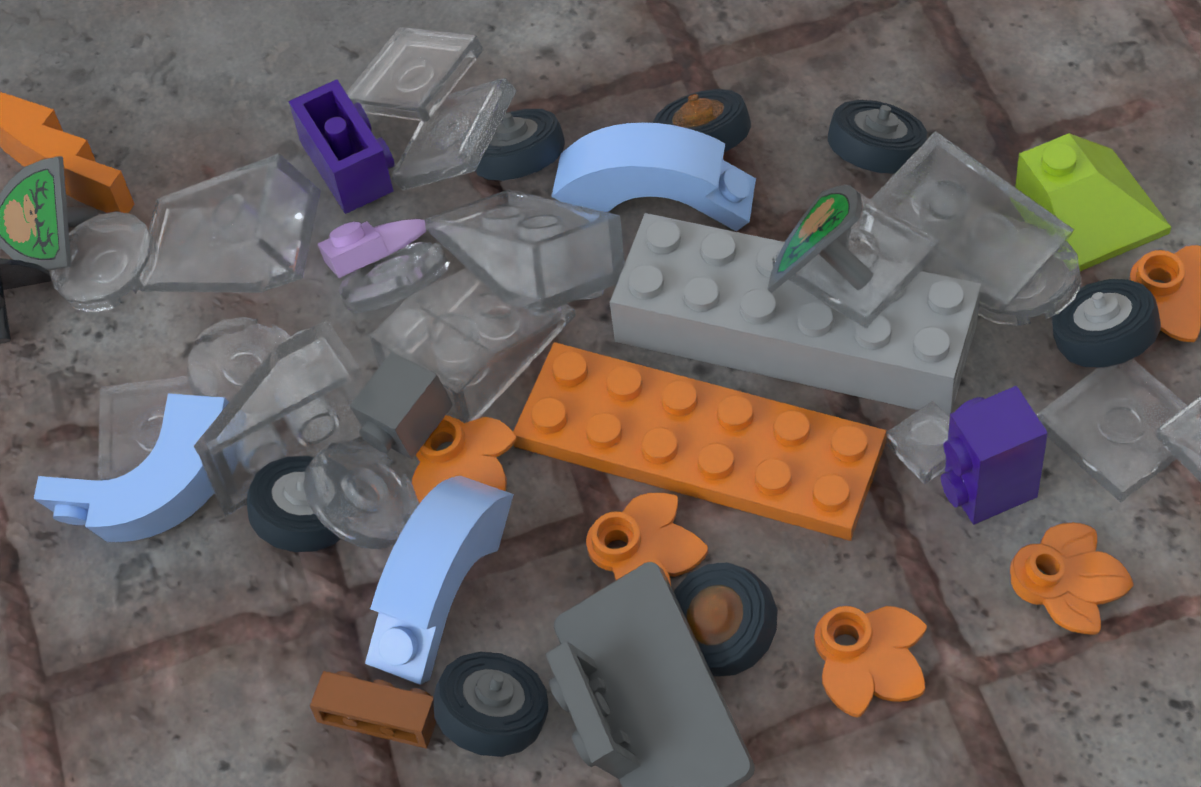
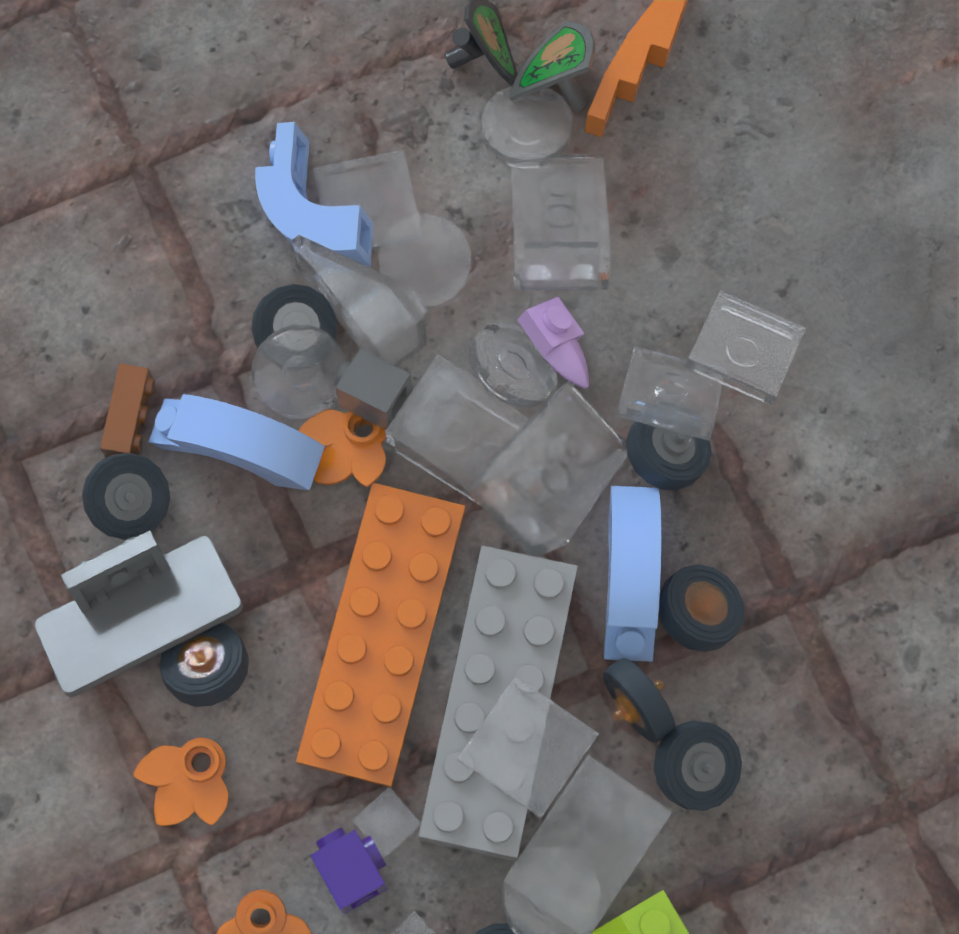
camera: 75 degrees right, 20 degrees up
dark purple brick [288,79,395,214] -> none
orange plate [586,493,708,586] -> none
dark grey shield [768,185,874,293] -> none
none -> black wheel [603,658,676,743]

